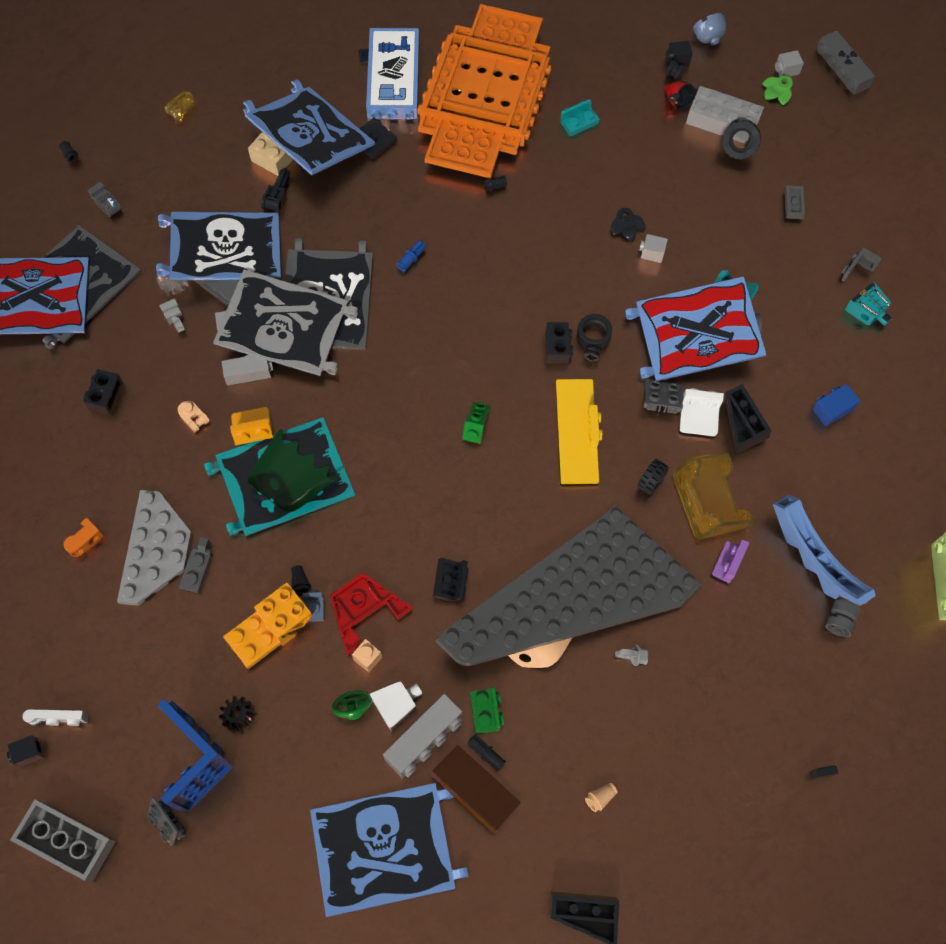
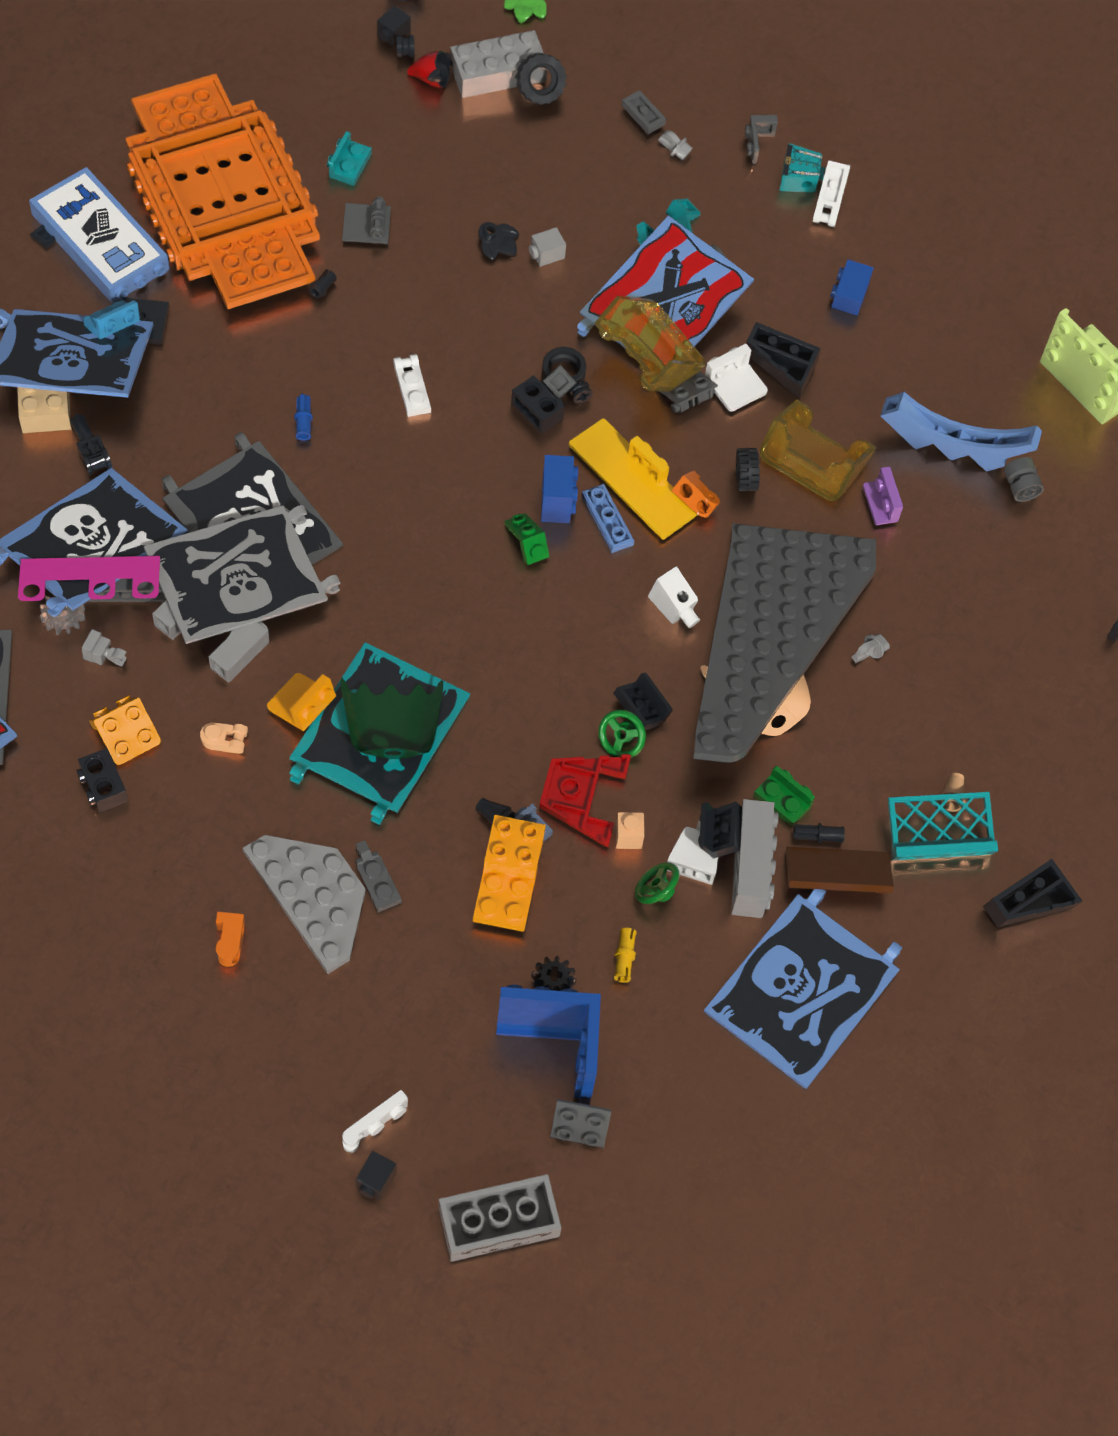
camera: 45 degrees left, 5 degrees down
none -> dark pink piece [18,556,160,601]
none -> dark azure bracket [83,300,140,339]
none -> light orange bracket [89,695,161,765]
none -> dark grey hinge [342,197,391,244]
none -> white plate [393,354,431,417]
none -> blue brick [541,455,578,523]
none -> dark grey tile [543,365,577,398]
none -> medium blue tile [582,484,634,553]
none -> clear yellow windscreen [594,296,706,392]
none -> green piece [598,709,646,758]
none -> yellow pin [614,927,637,983]
none -> white torso [648,567,700,628]
none -> light grey piece [658,131,693,160]
none -> teal slope [666,198,701,221]
none -> orange leg [671,471,720,518]
none -> black bracket [698,802,742,859]
none -> white plate [813,160,850,227]
none -> teal fence [887,792,998,861]

